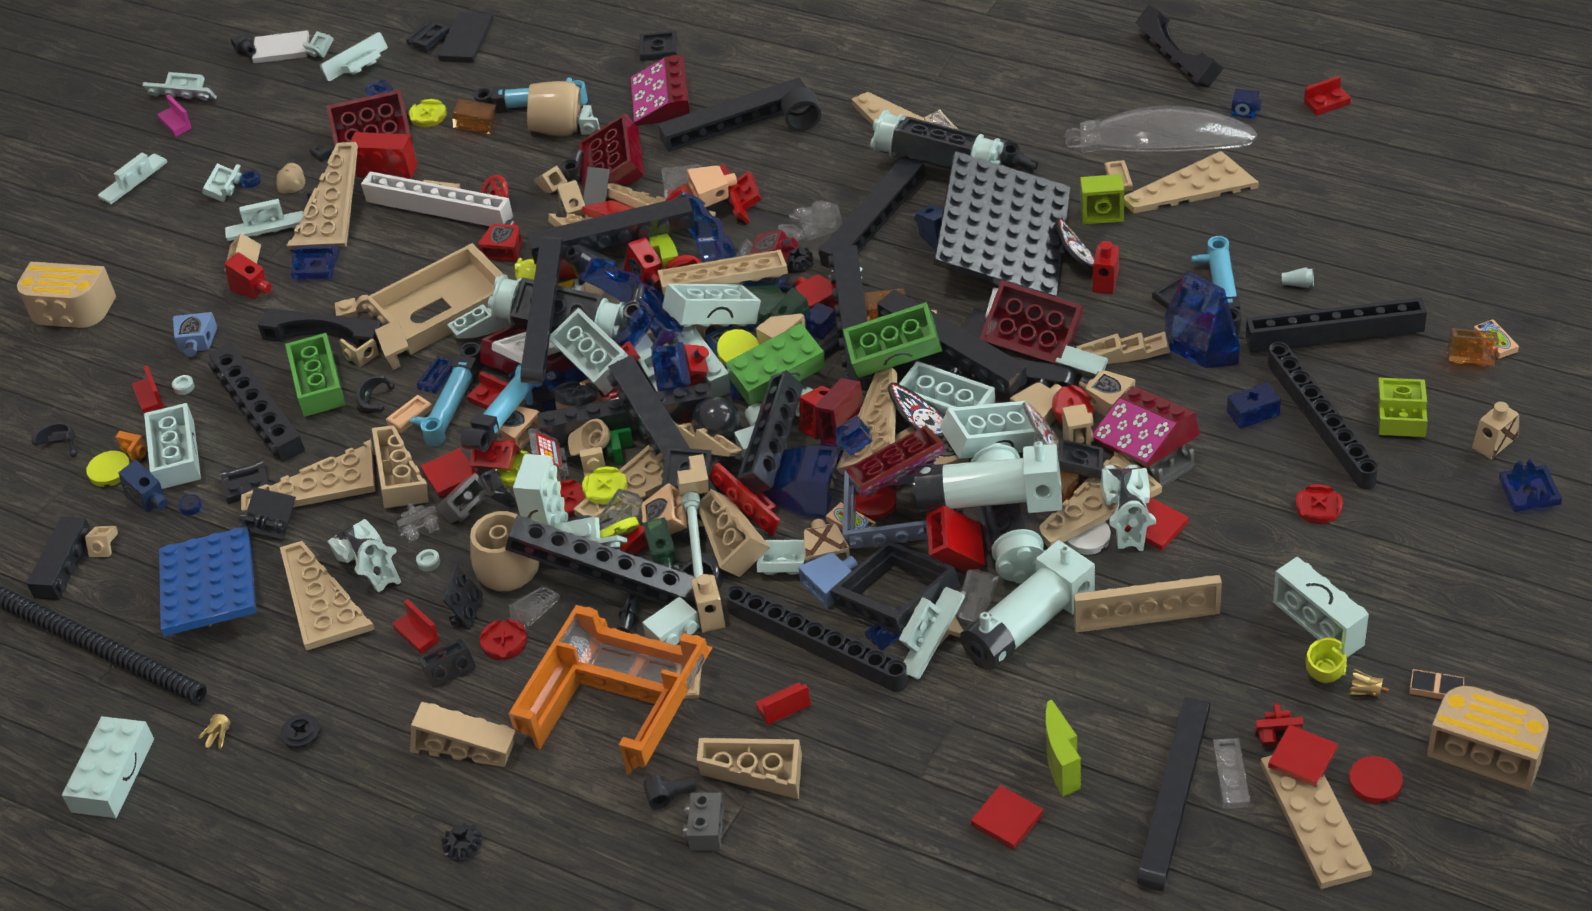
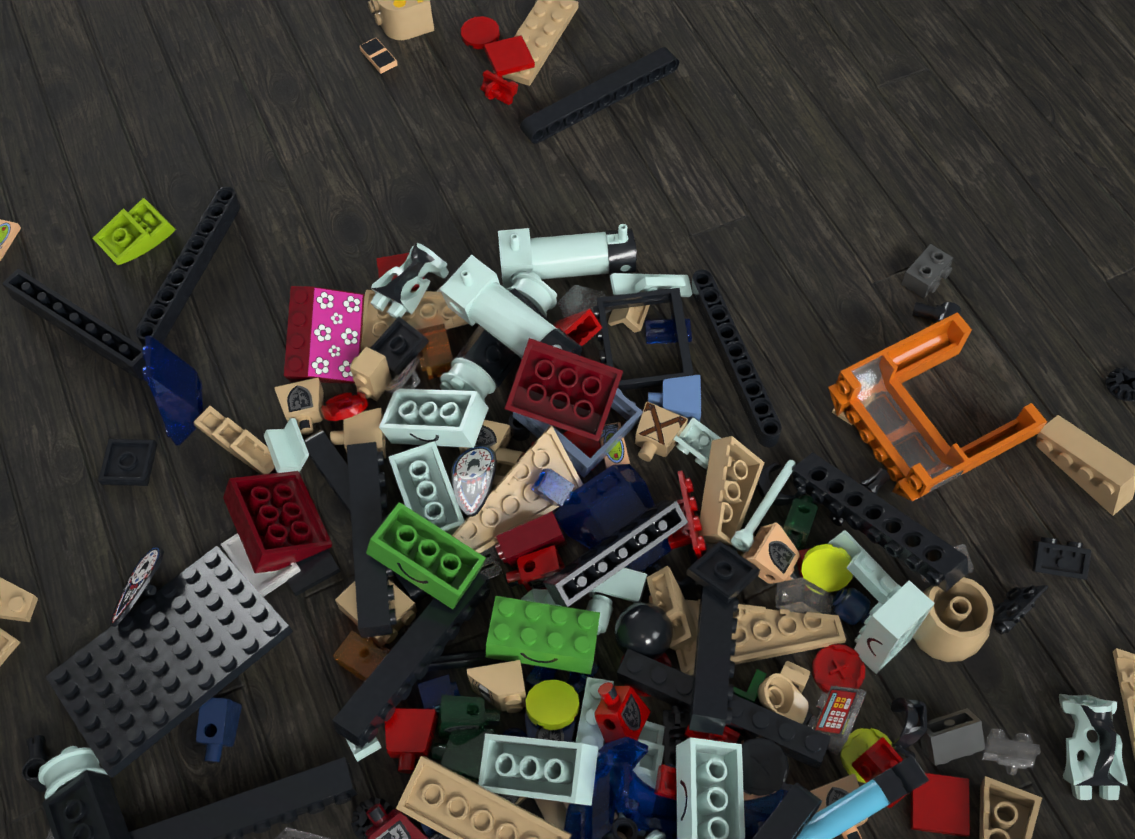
camera: 145 degrees left, 15 degrees up
red panel [392,599,440,654] -> none
light aqua tile [416,549,440,572] -> none
red tile [480,619,528,660] -> none
neon yellow tile [582,466,628,505] -> none
light aqua brick [642,597,700,645] -> none
clear blue piece [651,342,691,391] -> none
tan piece [677,454,708,497] -> none
tan torso [691,574,726,632] -> none
tan wedge [697,738,802,799] -> none
red panel [755,683,811,725] -> none
red tile [971,785,1043,850] -> none
lime slope [1046,700,1081,796] -> none
tan plate [1074,575,1222,633] -> none
lime brick [1080,174,1124,224] -> none
red torso [1092,241,1119,294] -> none
medium azure piece [1191,236,1242,338] -> none
clear plate [1213,738,1250,809] -> none
clear blue brick [1227,382,1281,429] -> none
light aqua brick [1273,557,1369,657] -> none
light aqua cone [1282,267,1314,288] -> none
red tile [1295,484,1343,524] -> none
neon yellow helmet [1305,637,1347,683] -> none
pearl gold piece [1349,669,1389,698] -> none
clear orange brick [1447,328,1499,367] -> none
tan torso [1472,402,1519,459] -> none
clear blue piece [1499,459,1562,512] -> none

